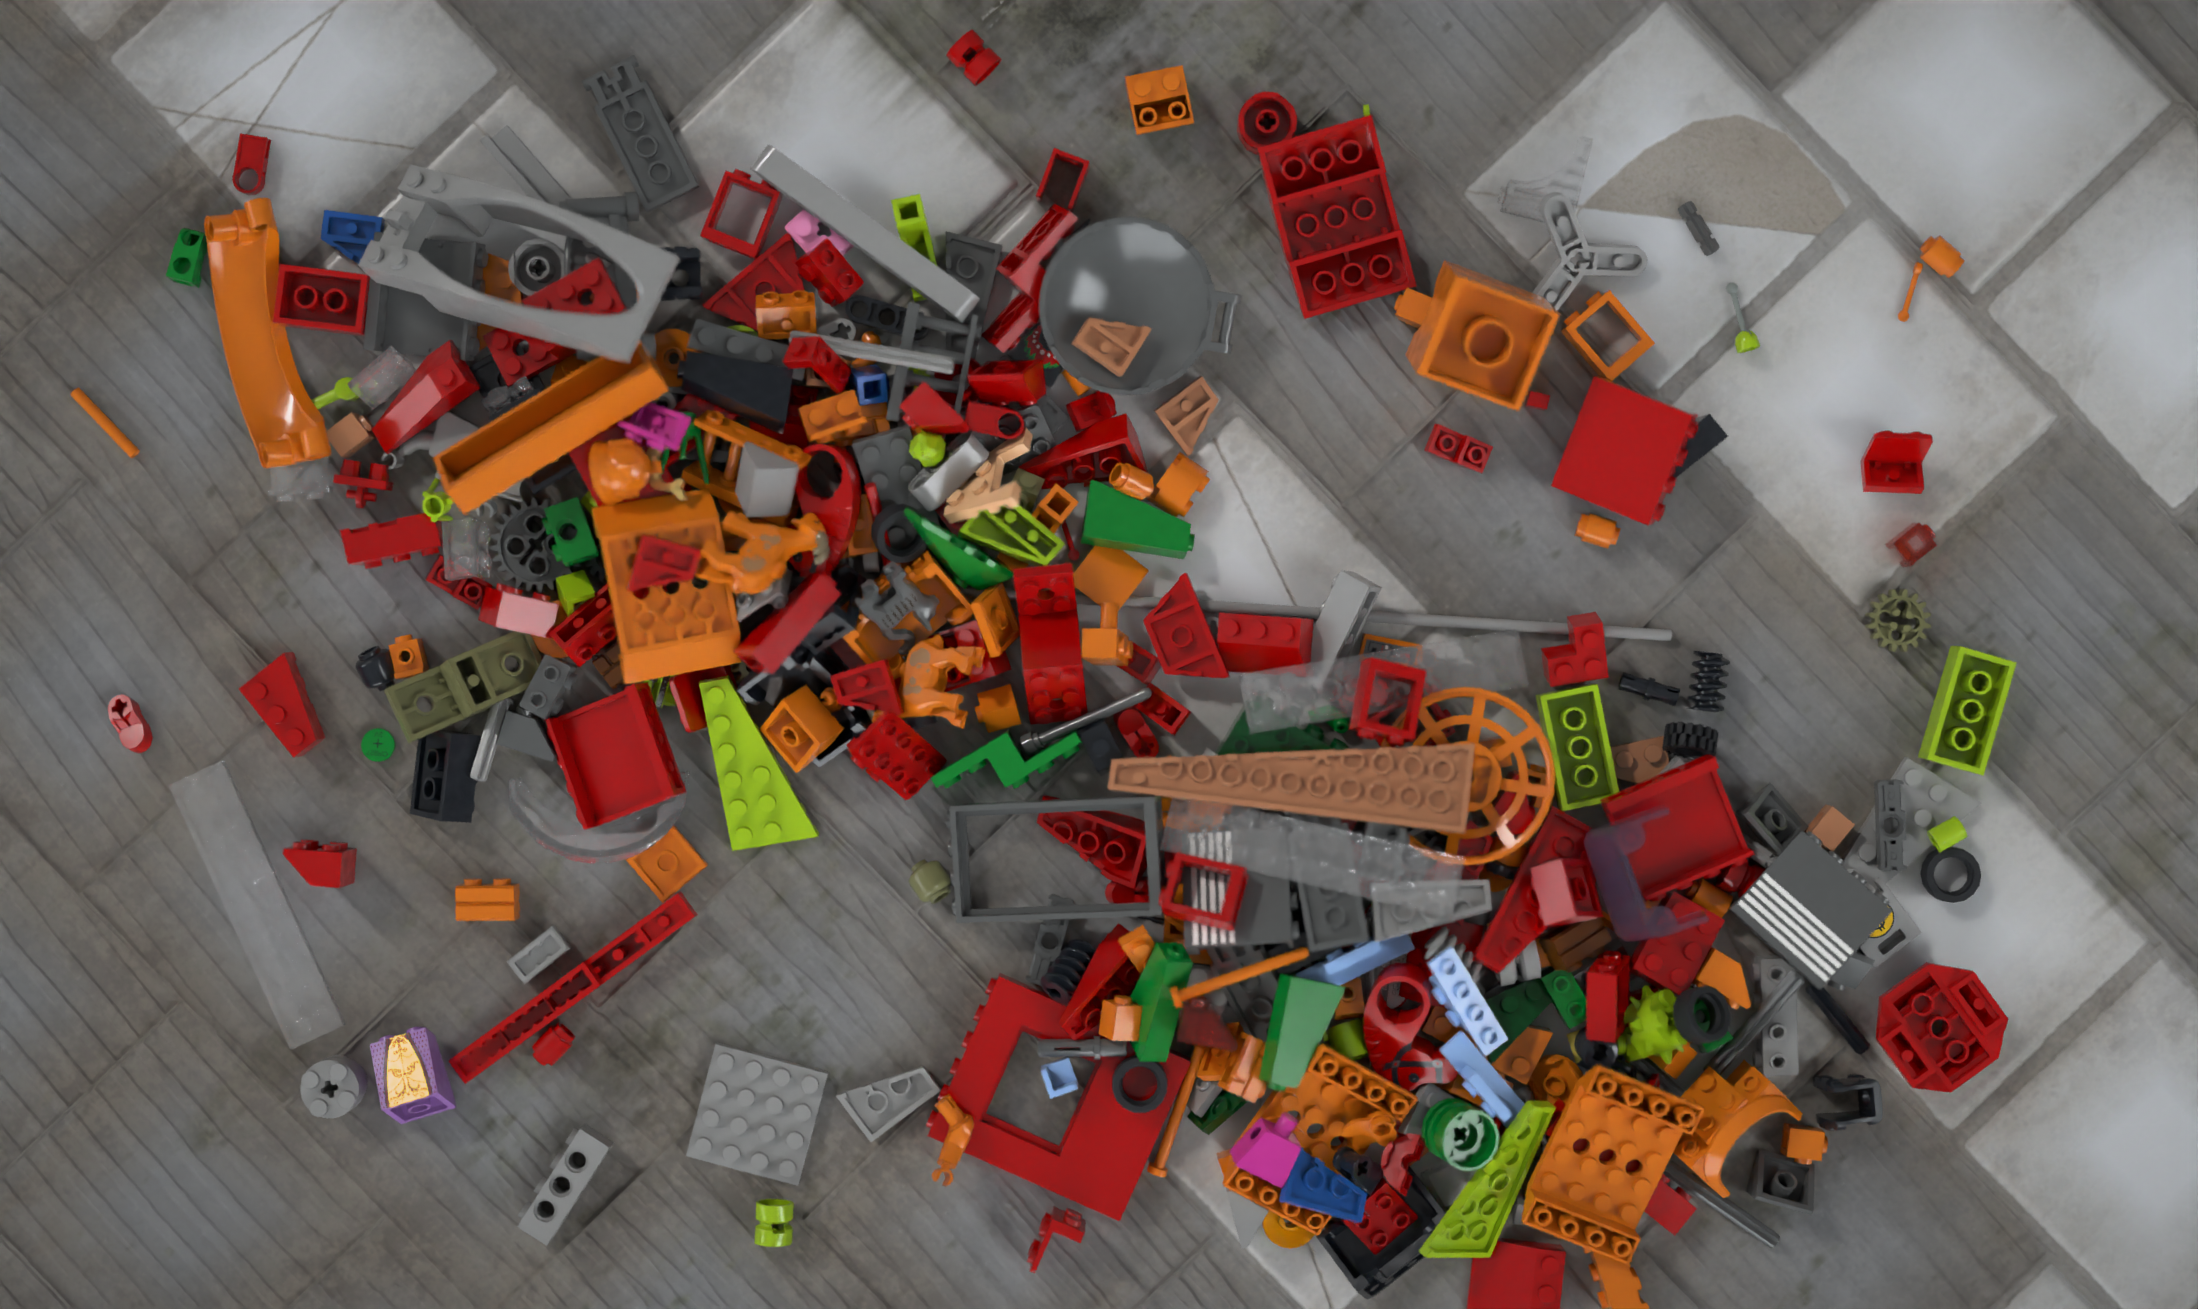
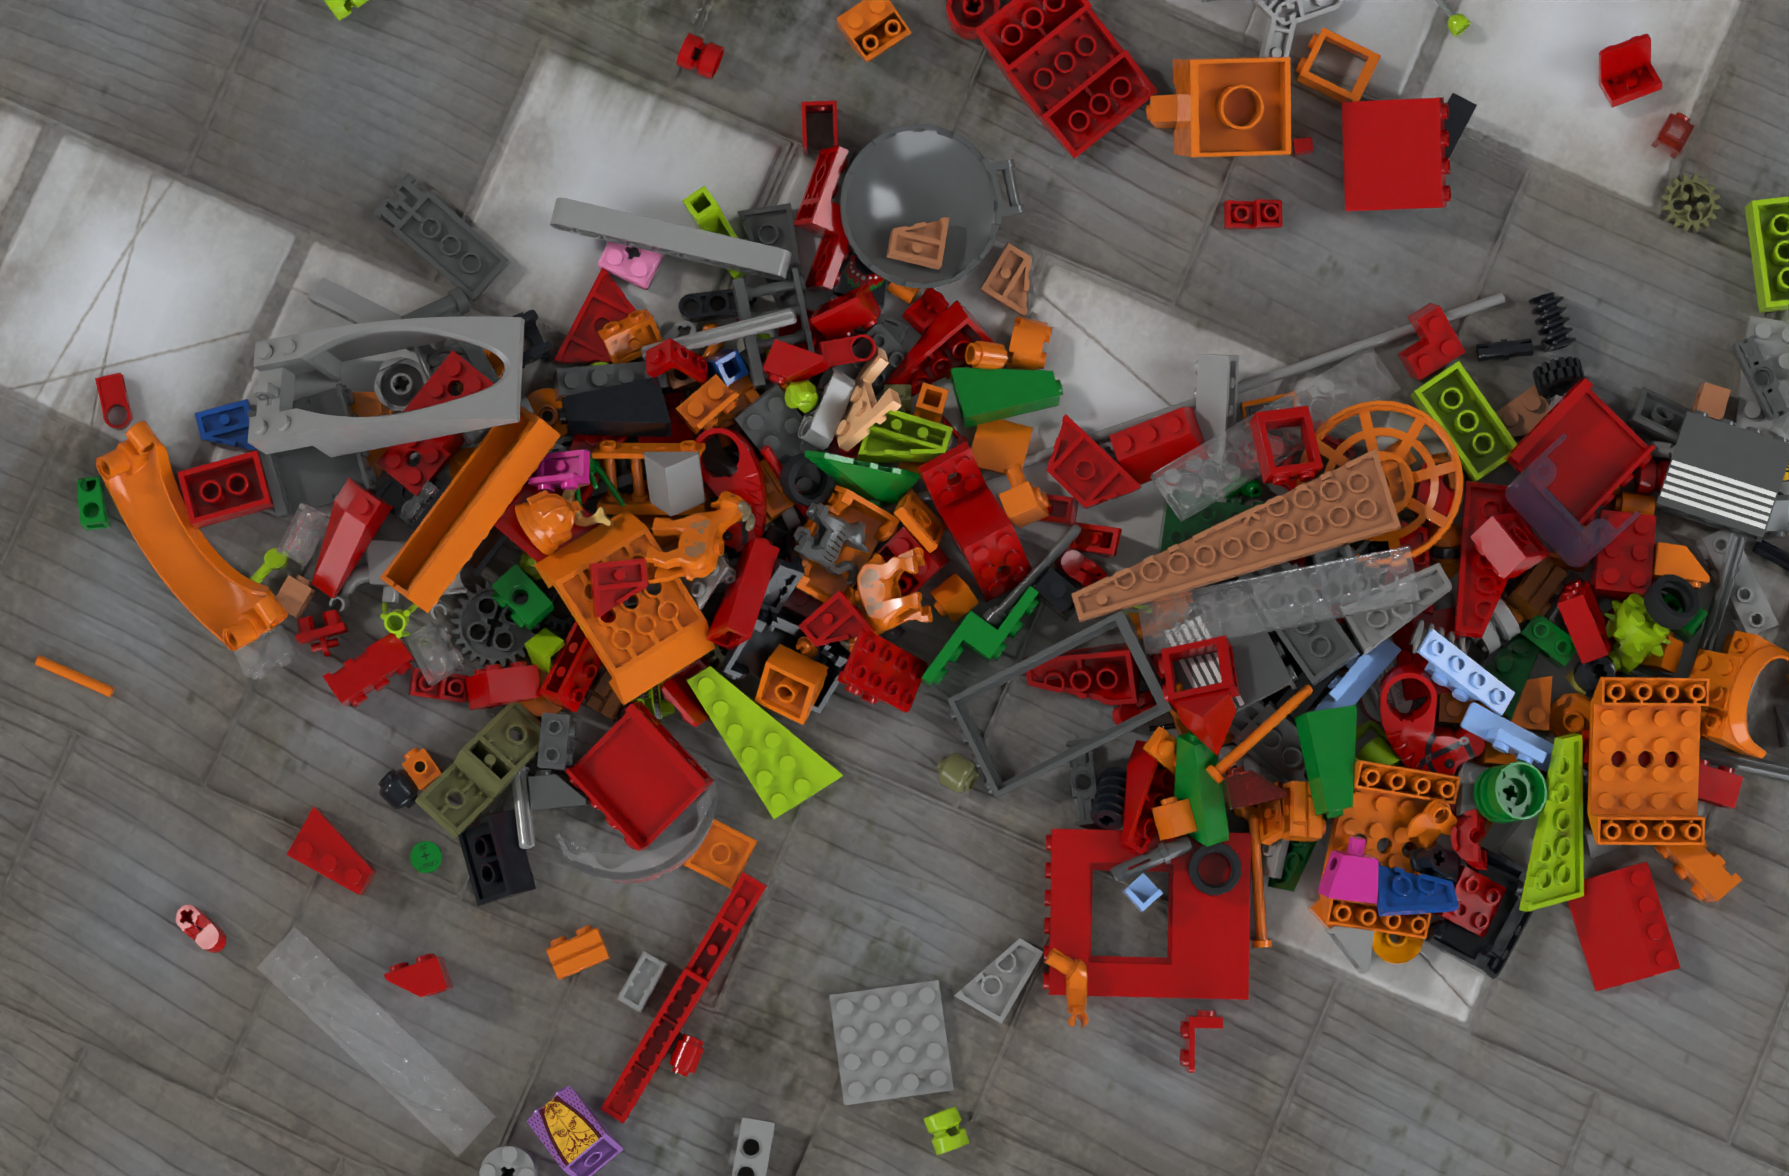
camera: 25 degrees left, 5 degrees down
red window [700,169,783,260] -> none
red bracket [794,238,864,307] -> none
orange brick [1334,978,1365,1020] -> none
orange brick [1575,513,1621,549] -> none
none -> red slope [1175,689,1236,756]

